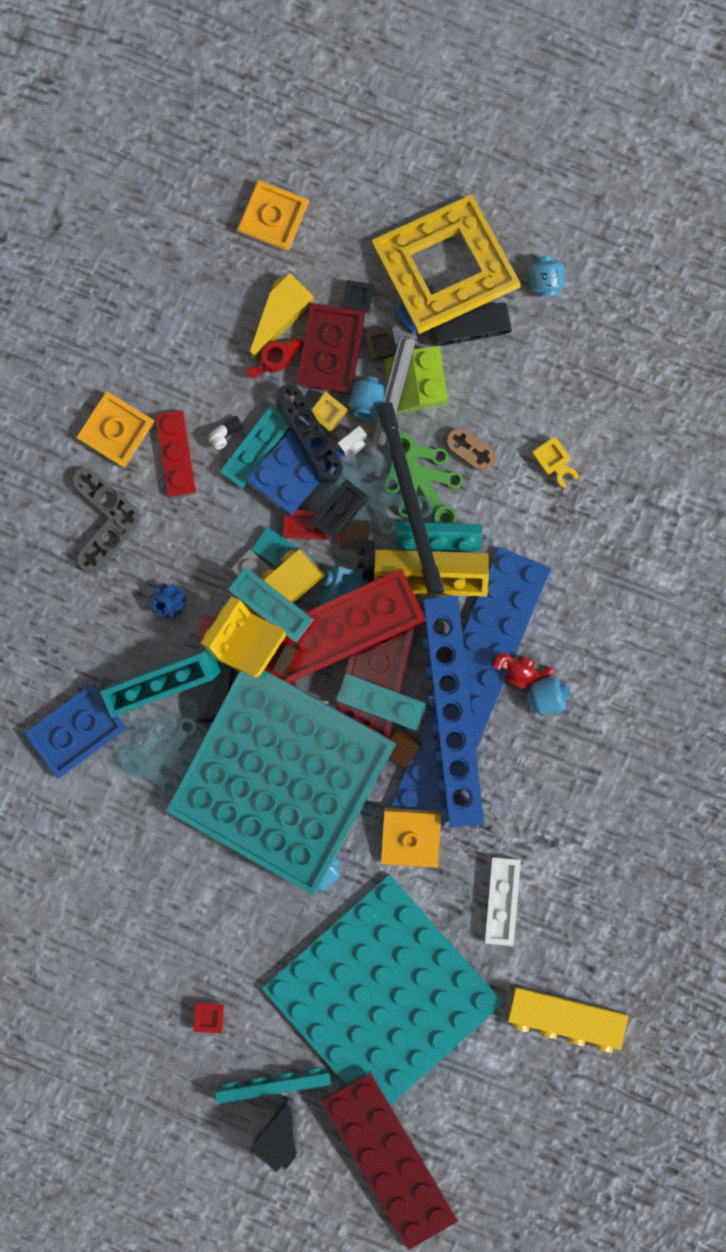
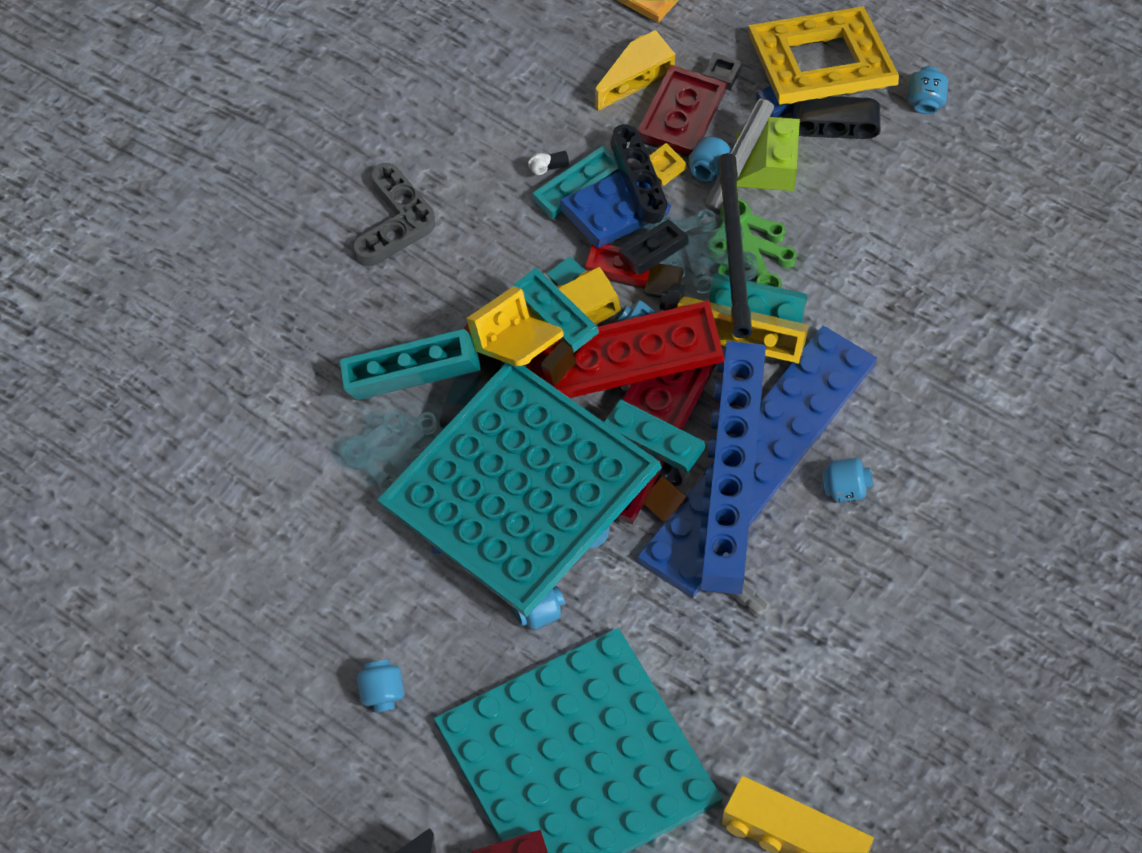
camera: 10 degrees right, 25 degrees down
blue plate [24,683,127,779] -> none
light orange plate [76,391,155,469] -> none
blue gear [150,583,186,619] -> none
red plate [155,410,197,498] -> none
red plate [193,1002,225,1034] -> none
teal plate [215,1067,331,1104] -> none
red piece [247,339,304,379] -> none
white plate [338,426,367,456] -> none
dark brown plate [364,326,397,361] -> none
light orange plate [381,807,442,868] -> none
medium nougat beam [447,428,495,472] -> none
white plate [484,857,521,946] -> none
red piece [491,653,555,690] -> none
yellow plate [532,436,579,489] -> none
none -> dark azure head [356,660,405,713]

